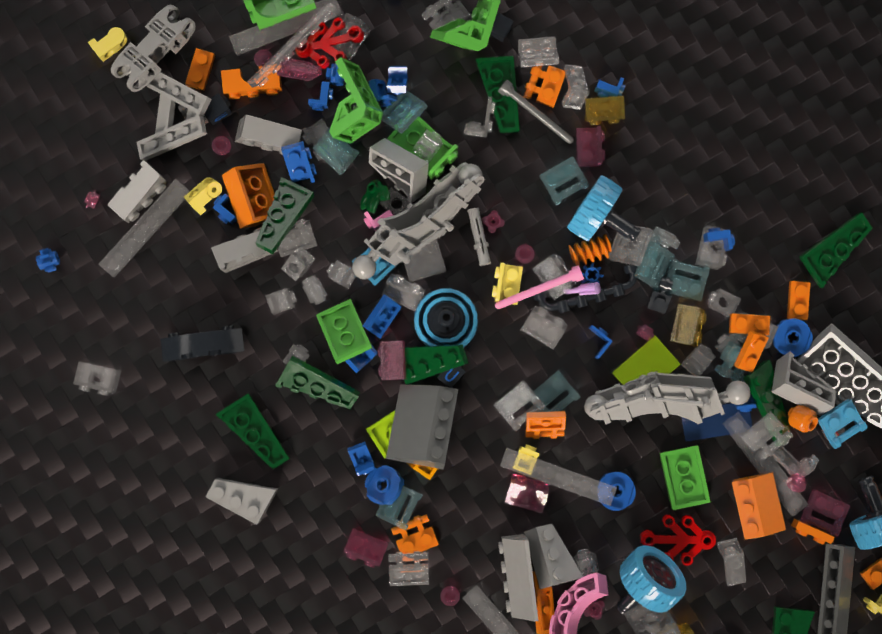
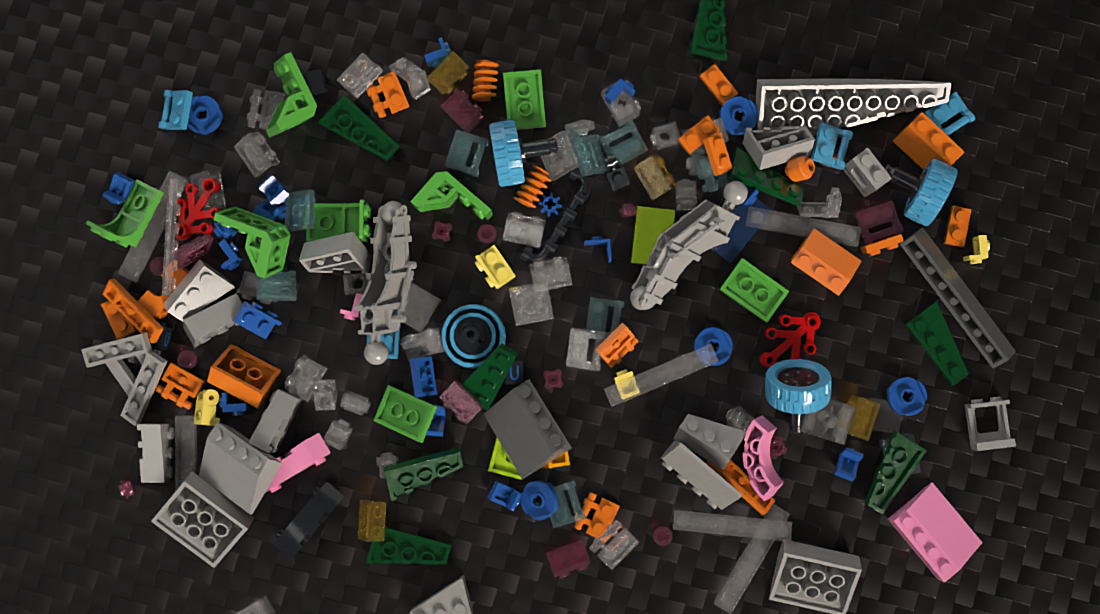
camera: 35 degrees left, 0 degrees up
blue gear [36,248,60,273] -> none
light yellow leg [88,27,128,62] -> none
light grey piece [111,5,196,92] -> none
dark green wing [255,177,314,254] -> none
clear brick [327,260,356,290] -> none
dark green plate [360,179,390,214] -> none
clear brick [413,130,443,162] -> none
clear bracket [464,96,495,137] -> none
light grey pin [467,208,491,266] -> none
bright pink piece [495,265,584,309] -> none
dark grey piece [498,79,574,144] -> none
clear pink bracket [505,474,549,513] -> none
lavender axle [564,282,601,295] -> none
clear bracket [717,538,746,586] -> none
clear plate [741,411,793,460] -> none
clear pink plate [786,474,807,492] -> none
none -> orange plate [103,278,164,344]
none -> light grey slope [151,471,254,568]
none -> orange plate [156,363,206,410]
none -> wedge [163,259,235,322]
none -> light grey slope [199,422,282,515]
none -> clear bracket [234,132,280,178]
none -> bright pink brick [265,433,331,493]
none -> clear yellow bracket [358,500,386,542]
none -> bright green bracket [411,172,493,220]
none -> orange piece [472,60,499,102]
none -> bright green plate [503,70,546,130]
none -> clear tile [509,281,554,326]
none -> clear pink plate [543,369,563,389]
none -> light grey window [843,148,892,197]

